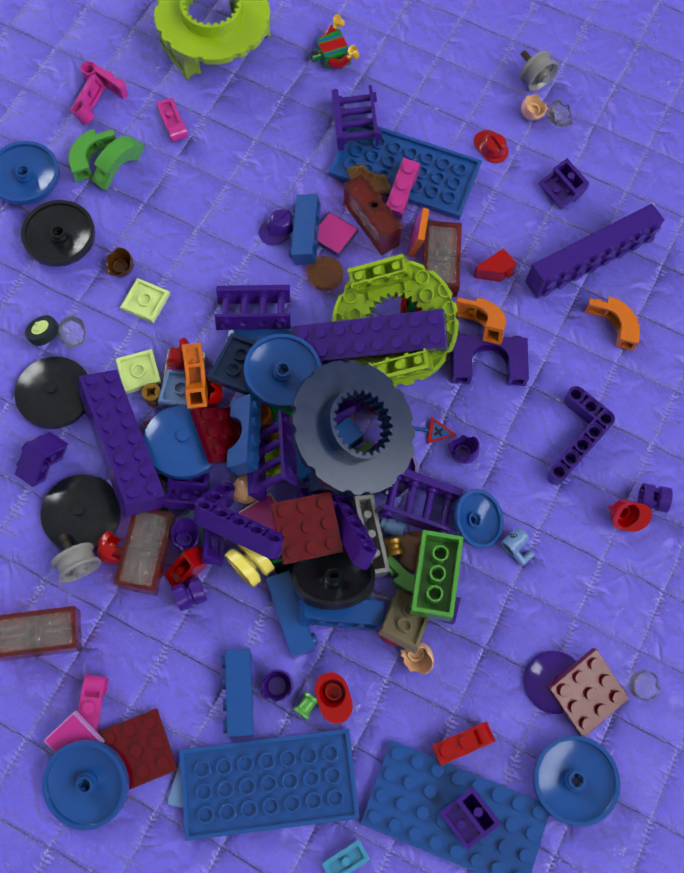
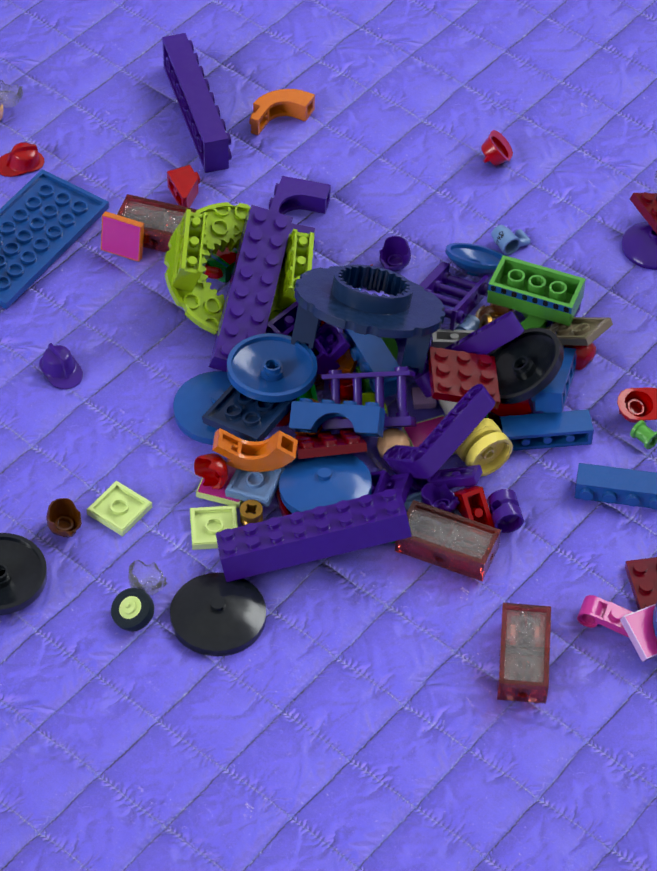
camera: 75 degrees left, 20 degrees down
dark purple brick [14,432,68,487] -> none
black dish [41,474,122,550] -> none
light grey wheel [51,533,101,583] -> none
red hair [97,531,125,564] -> none
dark purple fence [215,285,291,330] -> none
dark purple hair [260,669,294,702] -> none
blue brick [289,193,321,265] -> none
clear orange tile [308,256,343,291] -> none
dark pink tile [318,211,359,258] -> none
clear red brick [343,174,402,256] -> none
clear orange tile [347,164,391,196] -> none
dark pink arch [385,158,420,219] -> none
light nougat hair [400,642,434,674] -> none
orange arch [456,297,506,345] -> none
dark purple brick [539,158,589,210] -> none
dark purple beam [547,386,615,485] -> none
dark purple wheel [638,483,673,513] -> none

